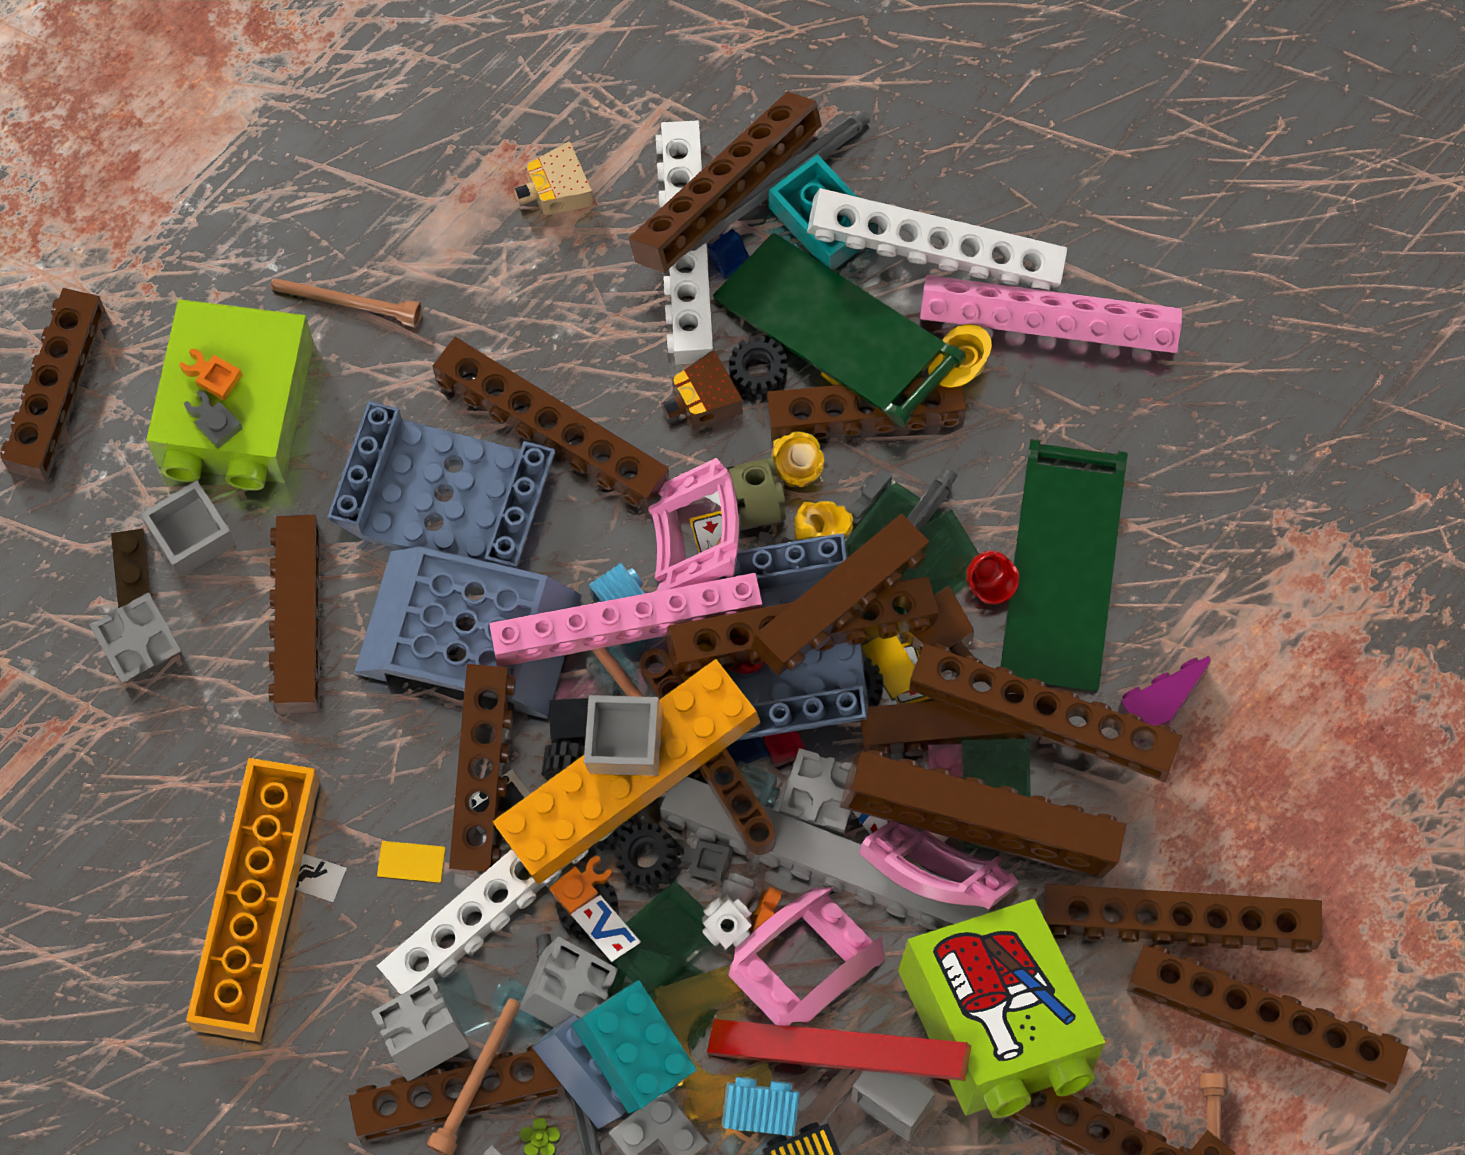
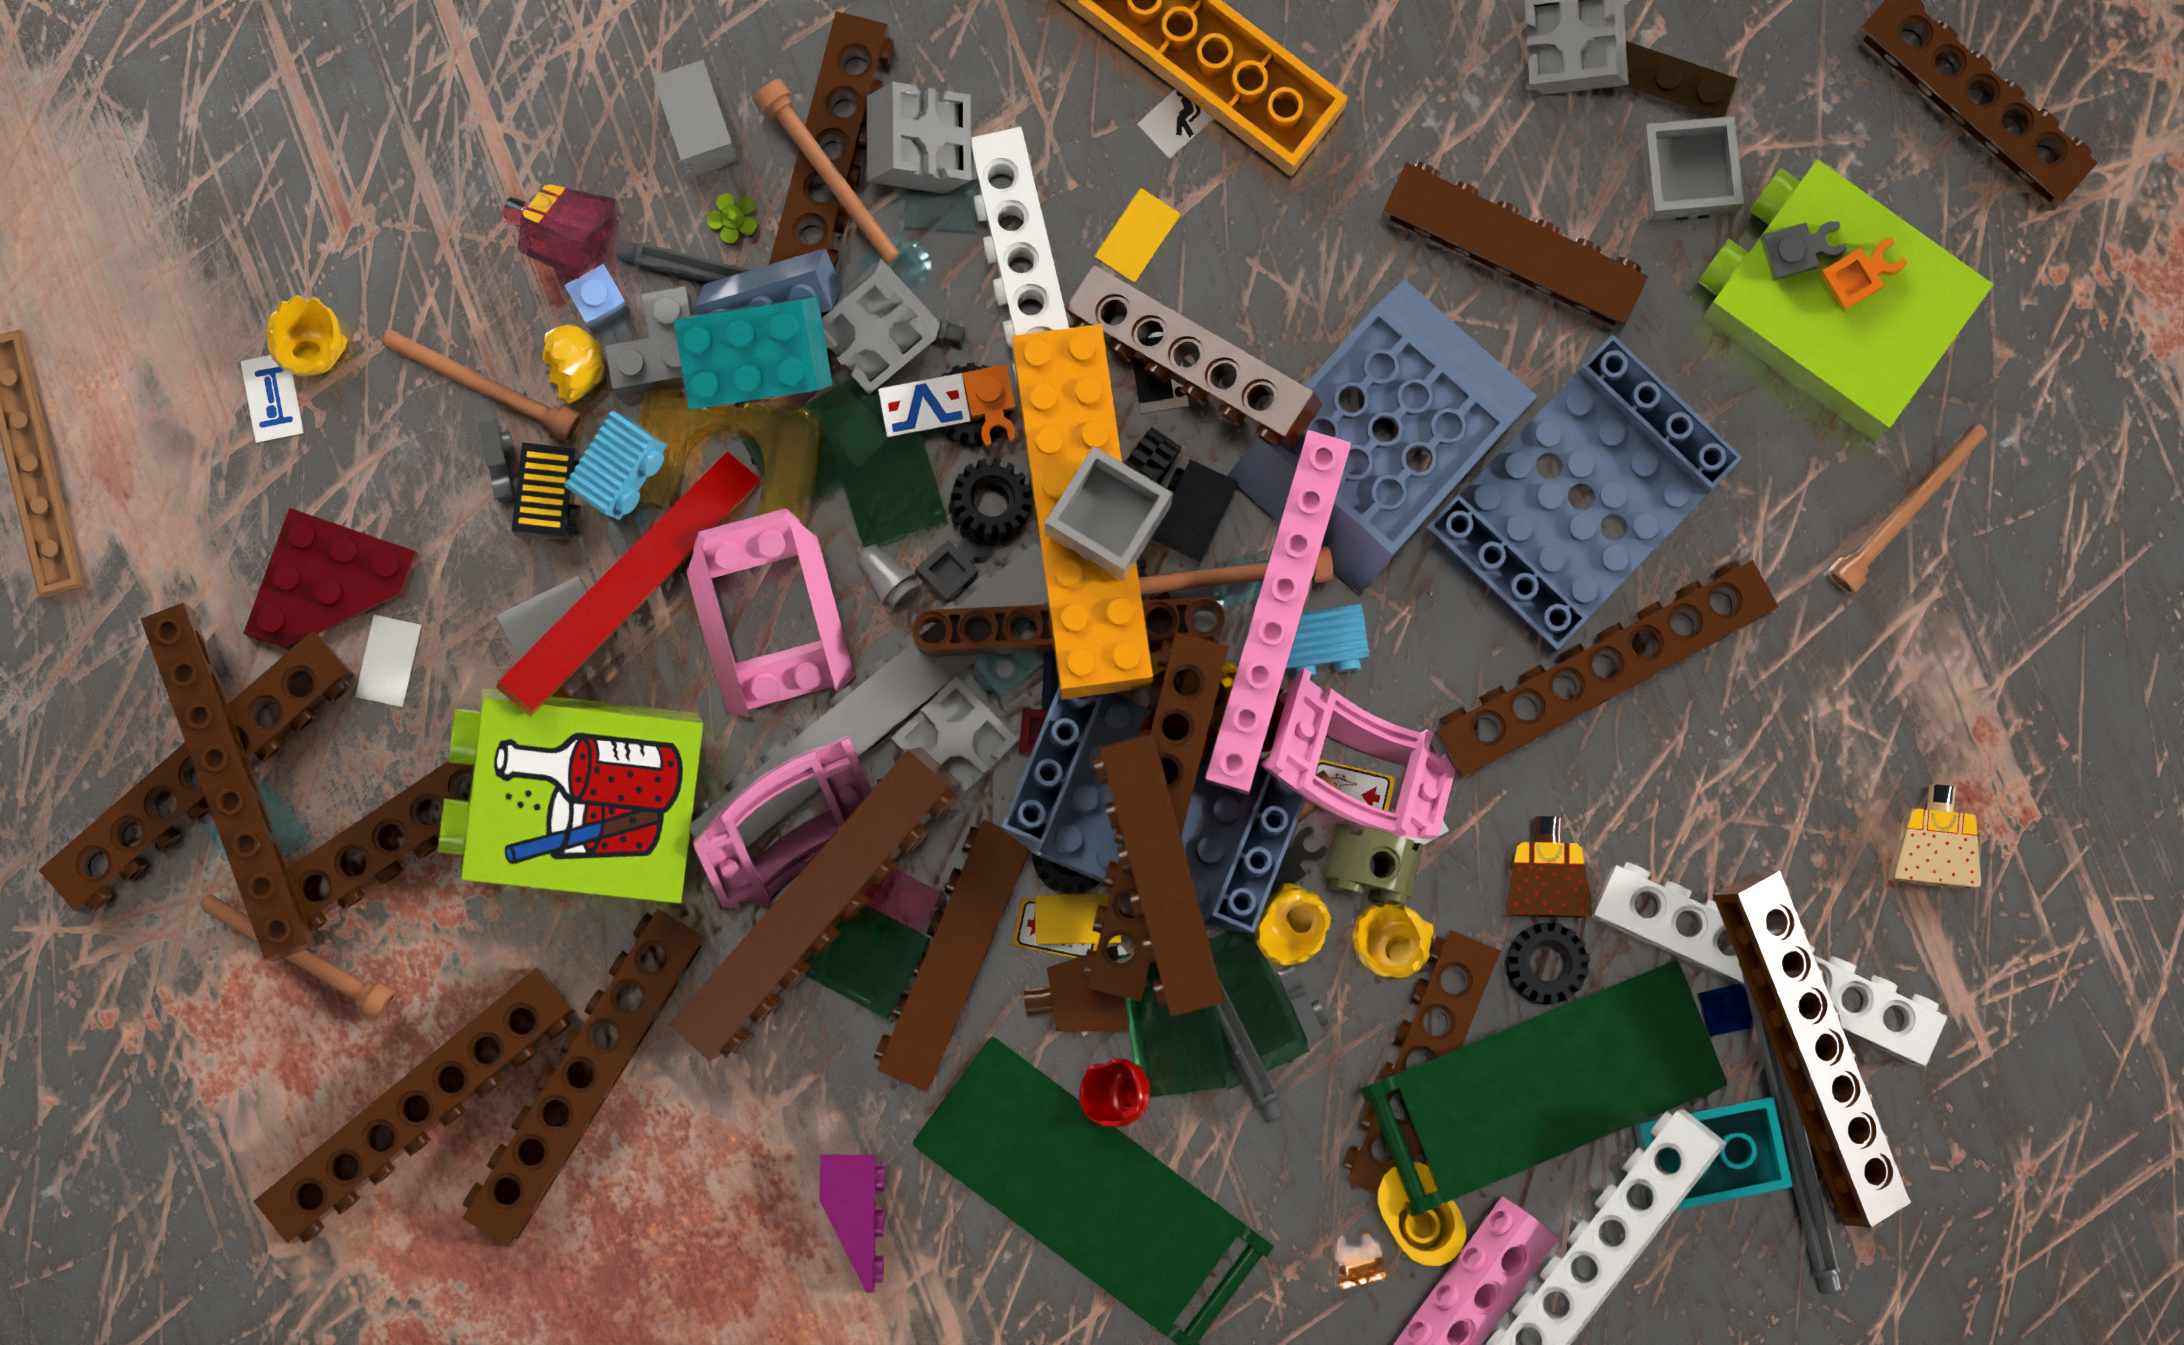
camera: 115 degrees right, 15 degrees up
white brick [702,895,752,949] -> none
orange plate [748,886,782,935] -> none
reddish brown brick [909,643,1182,782] -> none
none -> clear orange tile [1334,1230,1386,1289]

